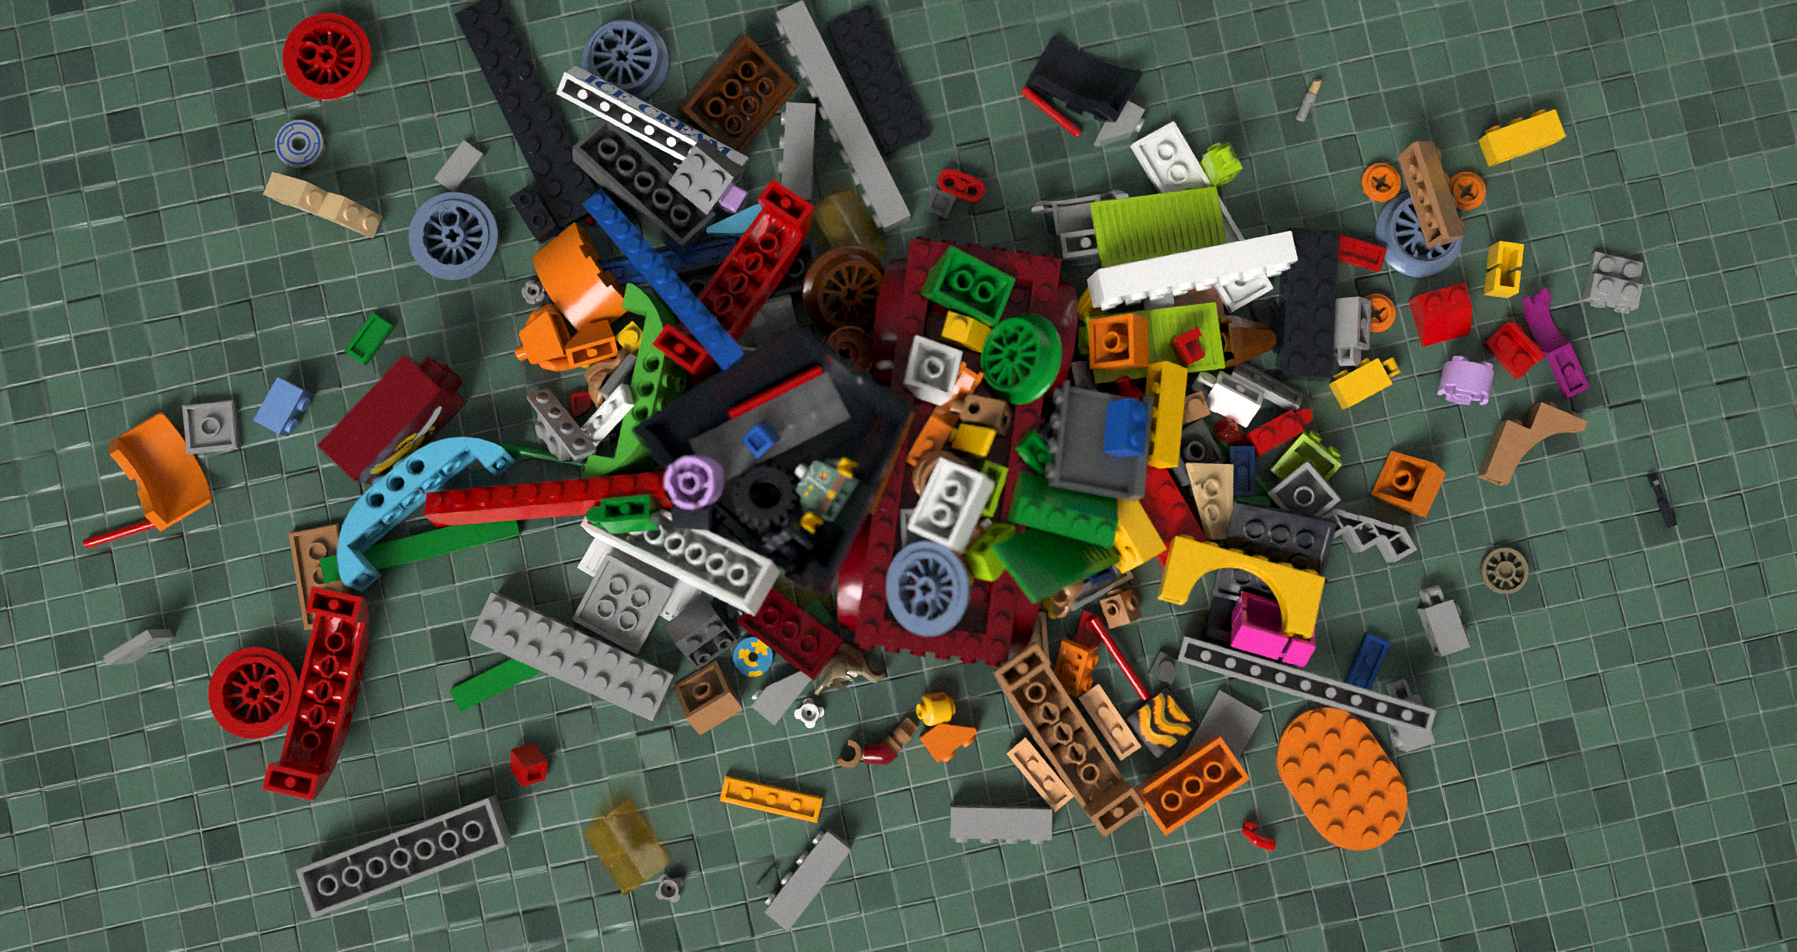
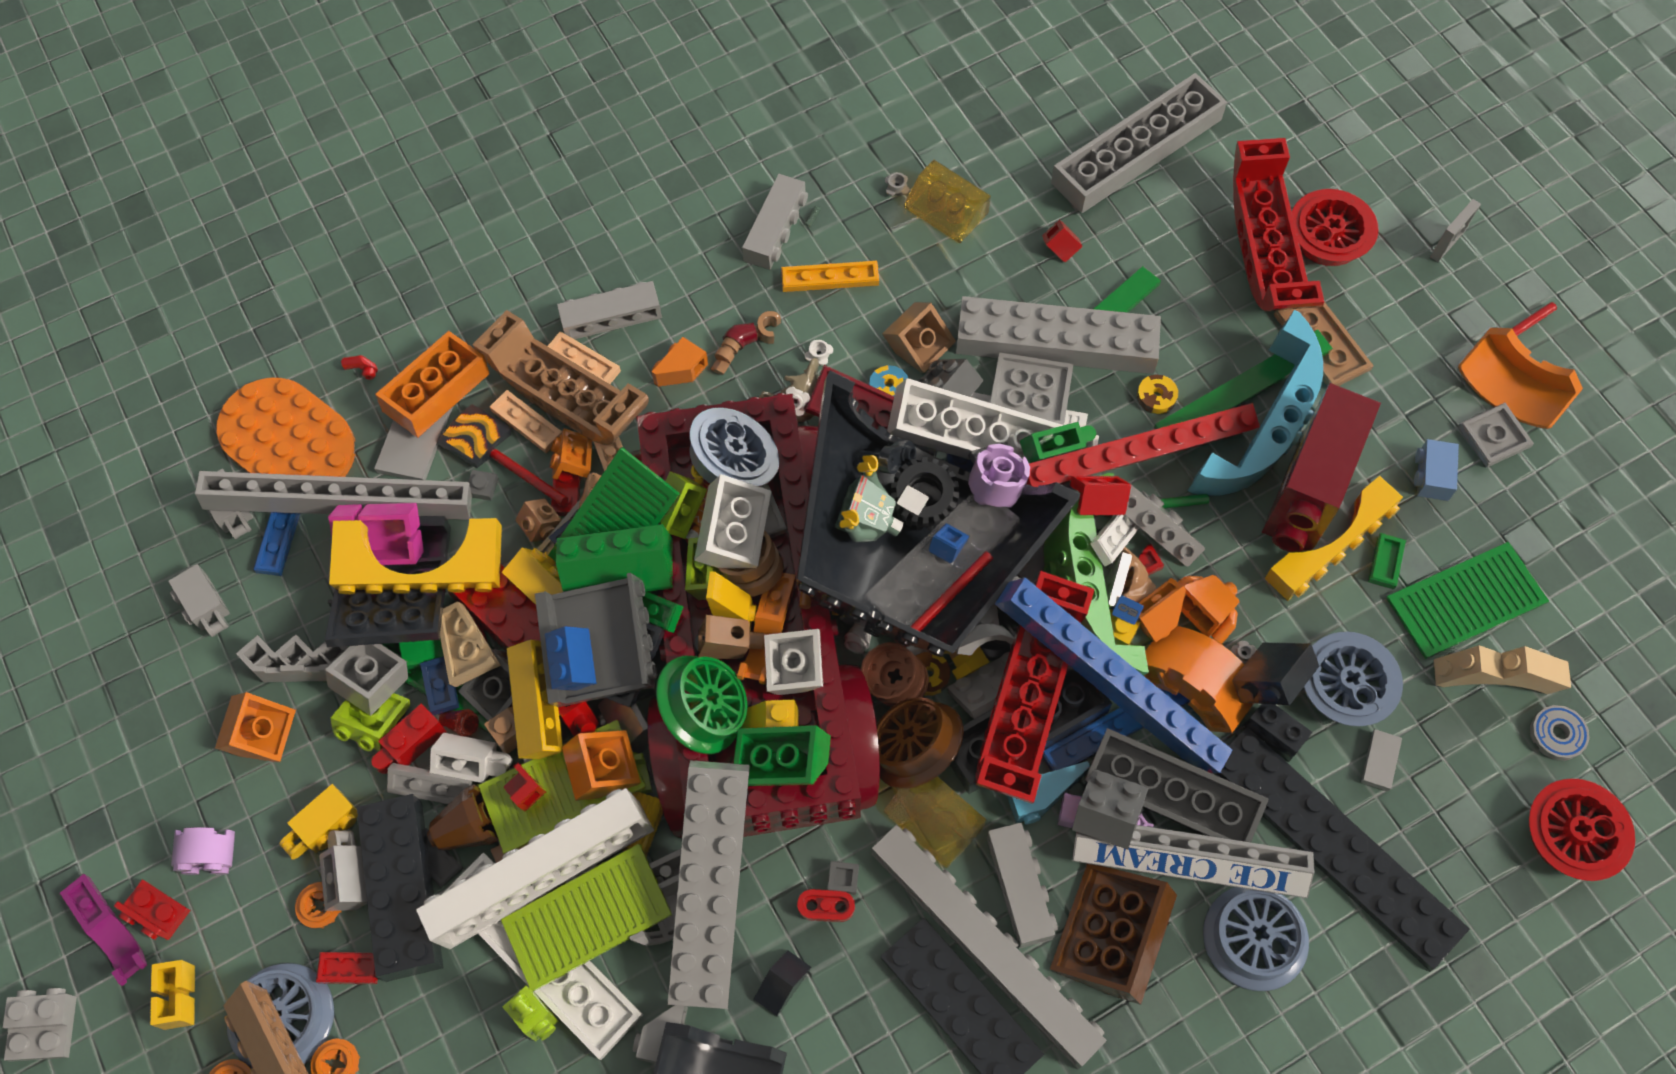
camera: 165 degrees right, 20 degrees down
light grey slope [751,671,812,726] -> none
yellow head [916,692,955,726] -> none
red bar [1021,85,1083,138] -> none
red slope [1408,283,1472,347] -> none
medium nougat arch [1477,401,1588,486] -> none
dark tan wheel [1480,548,1529,594] -> none
none -> light grey brick [668,760,749,1009]
none -> black slope [754,950,812,1017]
none -> white plate [786,387,810,416]
none -> white sticker [897,486,929,515]
none -> red panel [1070,476,1131,515]
none -> blue sticker [1112,595,1144,625]
none -> yellow piece [1137,374,1178,414]
none -> black brick [1232,642,1320,705]
none -> yellow arch [1265,476,1403,601]
none -> green window [1386,542,1549,659]

